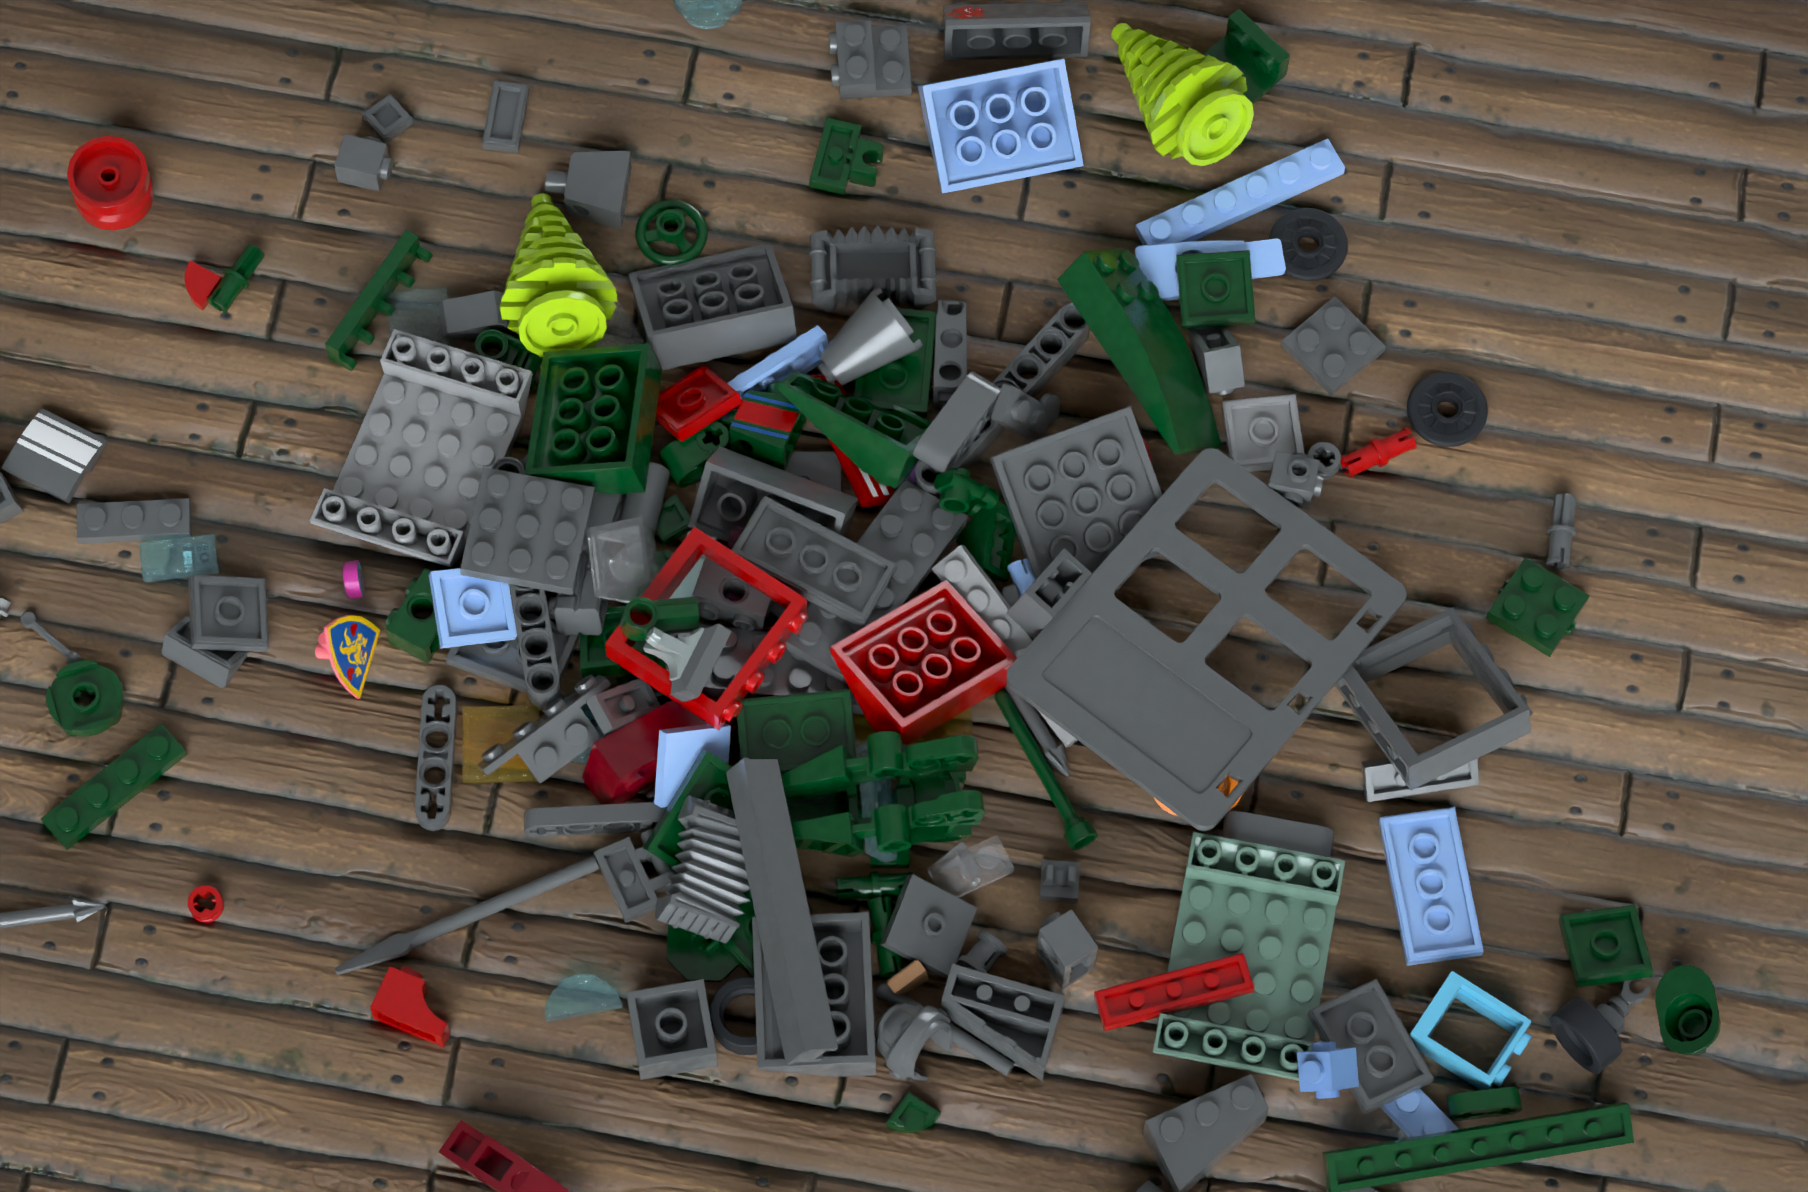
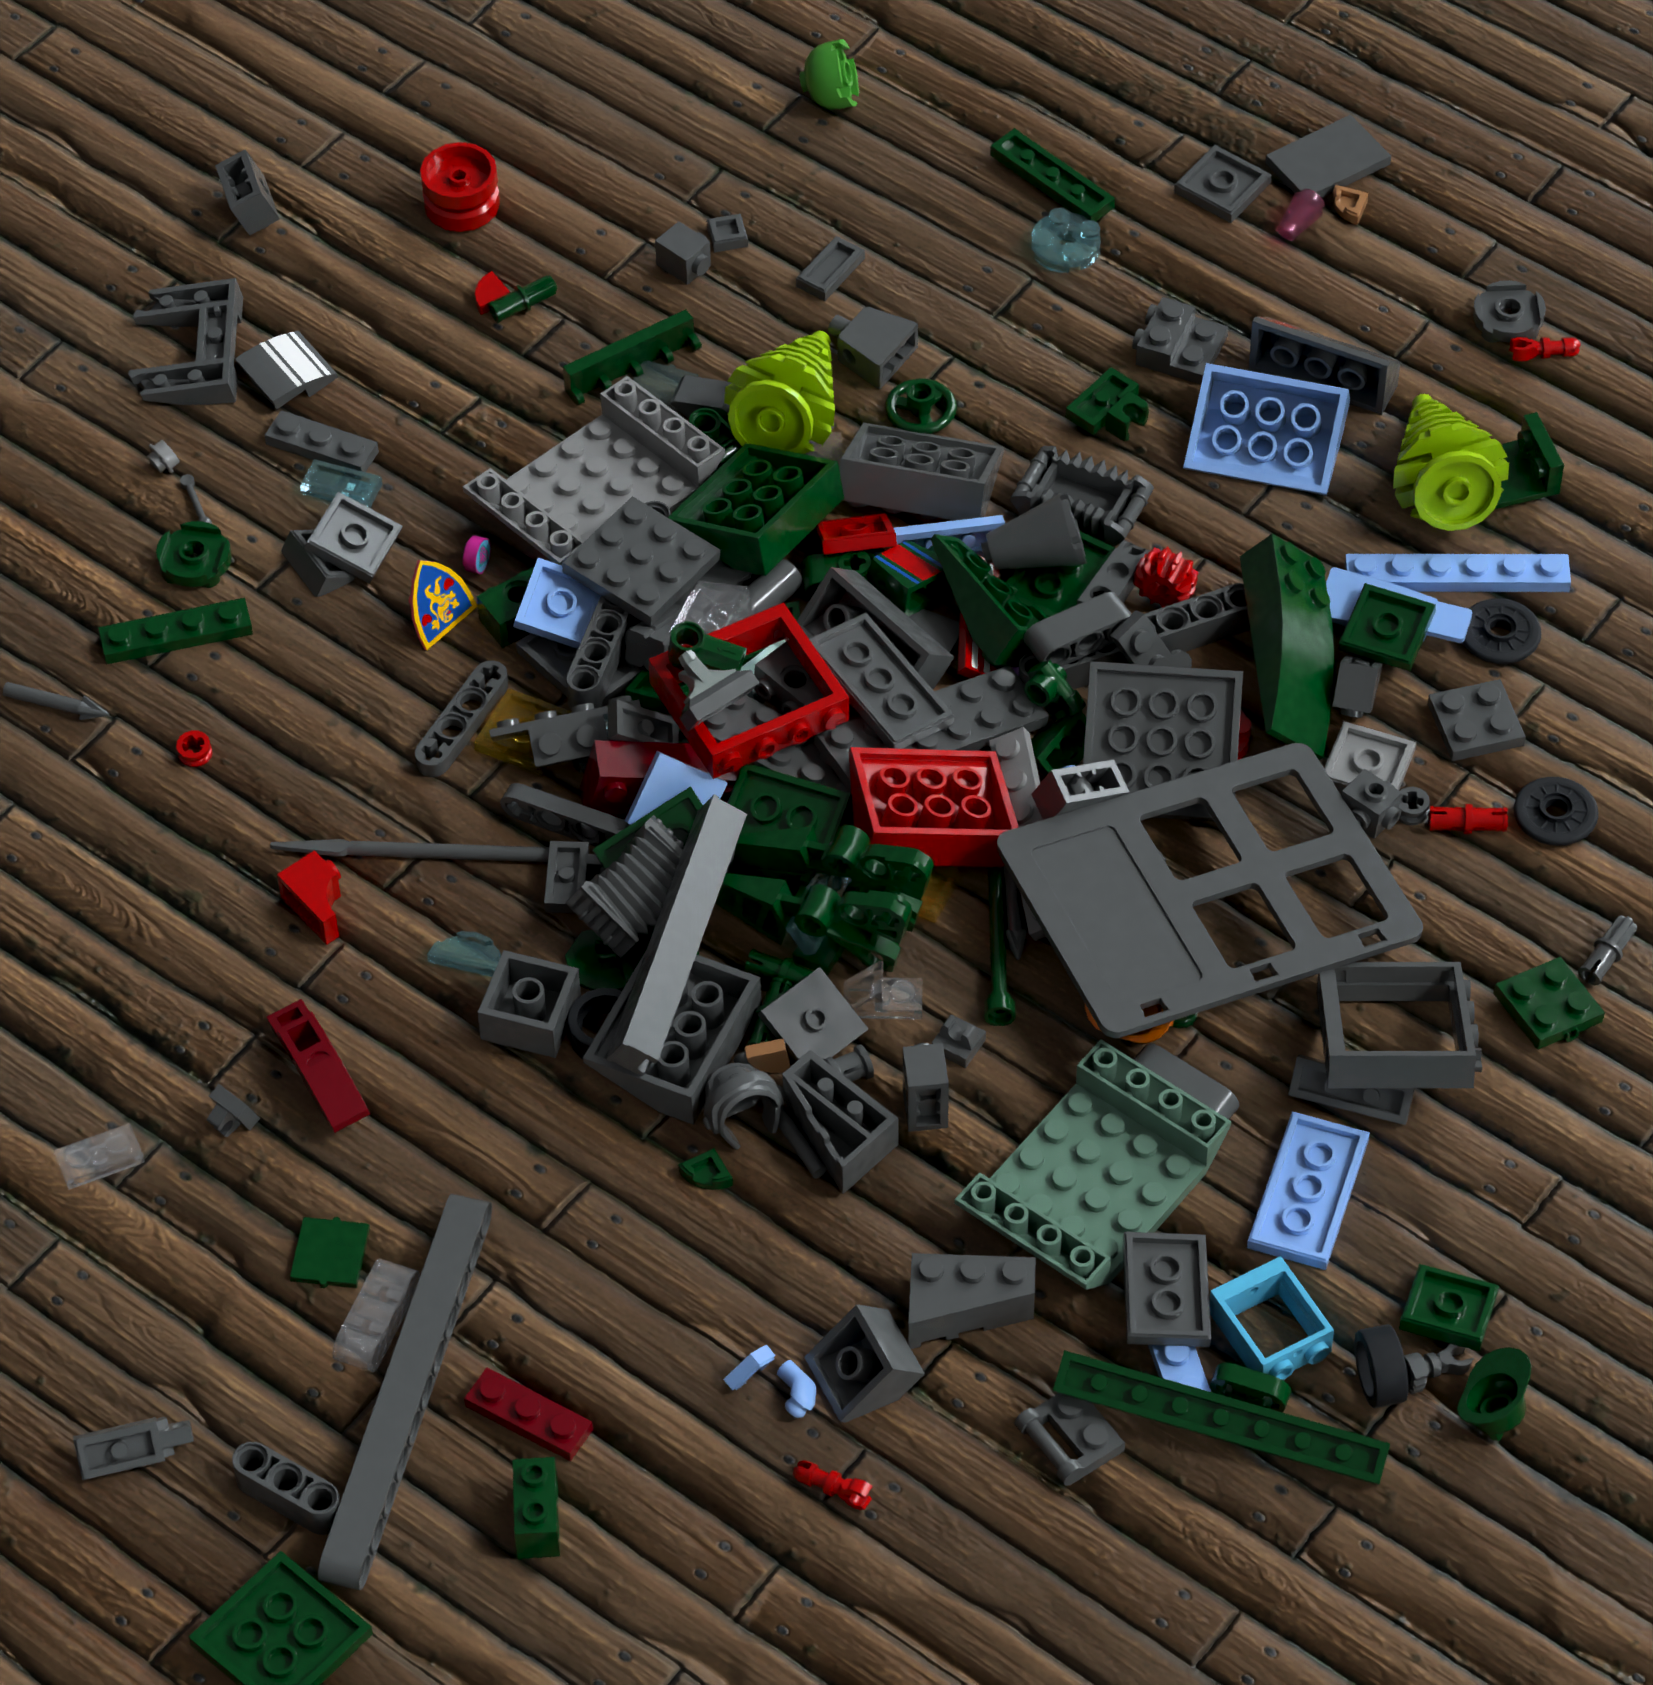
camera: 30 degrees right, 15 degrees down
red tile [1093,953,1255,1031] -> none
medium blue brick [1297,1041,1359,1099] -> none
none -> red gear [1133,546,1199,608]

